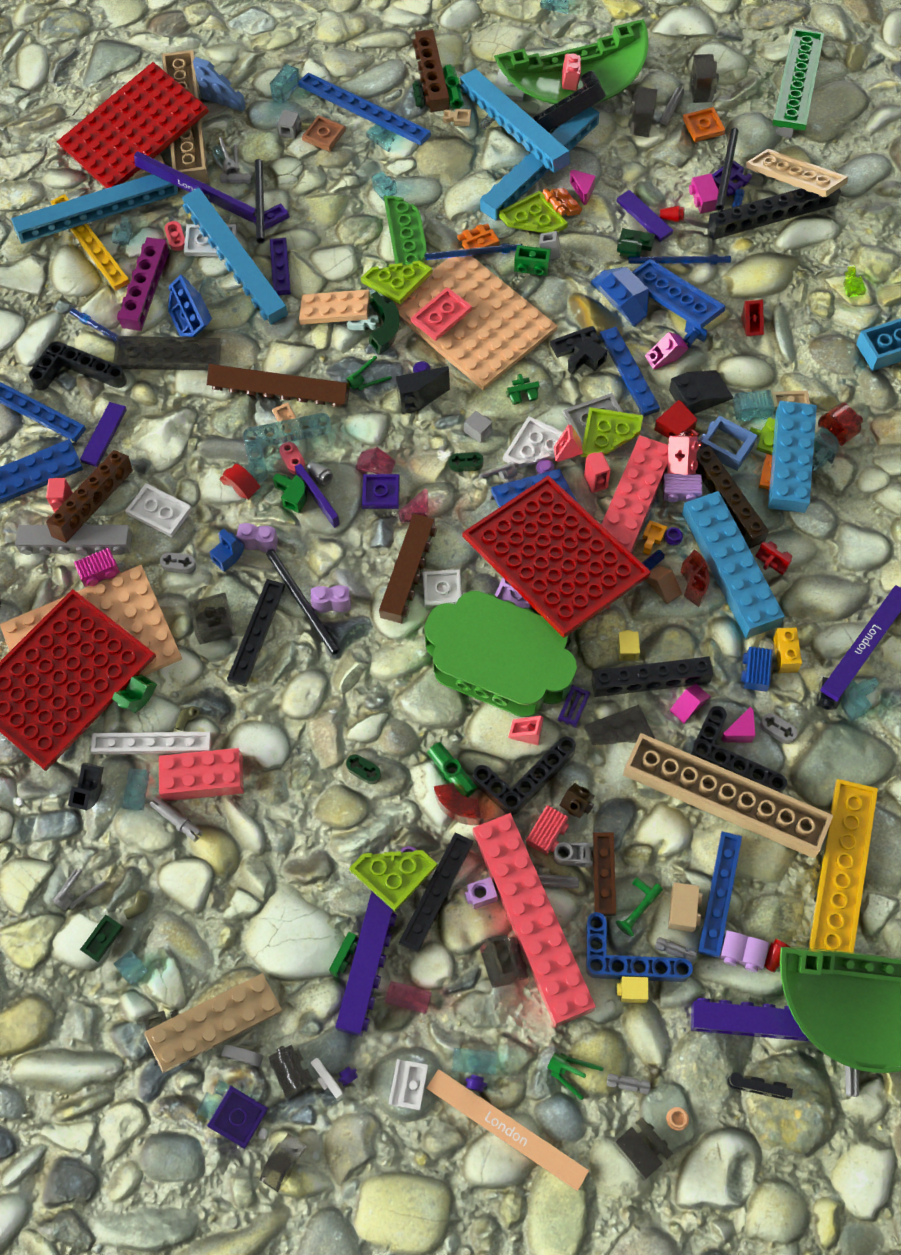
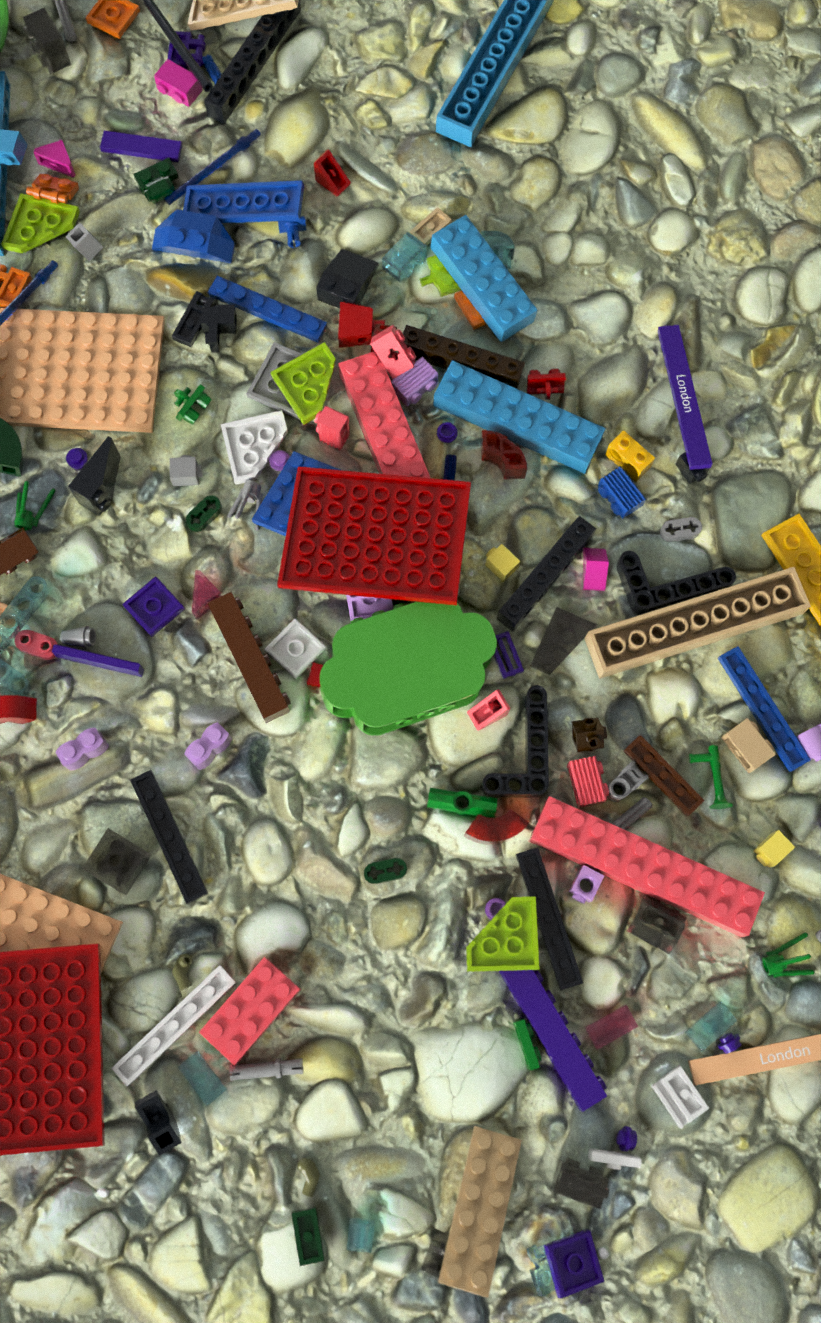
camera: 50 degrees left, 10 degrees up
light grey plant [53,868,106,911] -> none
green brick [112,675,157,713] -> none
light grey beam [160,553,196,574] -> none
blue brick [209,529,244,572] -> none
light grey beam [221,1045,264,1067] -> none
clear smoke brick [259,1133,307,1192] -> none
black piece [266,549,340,655] -> none
green brick [273,473,307,513] -> none
clear pink slope [356,447,396,474] -> none
coral plate [411,287,472,341] -> none
green brick [514,245,551,276] -> none
coral slope [554,424,583,462] -> none
blue beam [586,912,693,982] -> none
light orange plate [642,520,667,555] -> none
dark pink slope [645,332,689,369] -> none
medium nougat slope [645,566,682,604] -> none
light grey axle [655,937,697,963] -> none
red cone [660,205,685,222] -> none
medium blue window [699,416,758,471] -> none
dark pink slope [721,707,755,743] -> none
clear red brick [818,402,863,446] -> none
clear light blue brick [841,678,879,721] -> none
clear neon green plate [843,265,866,297] -> none

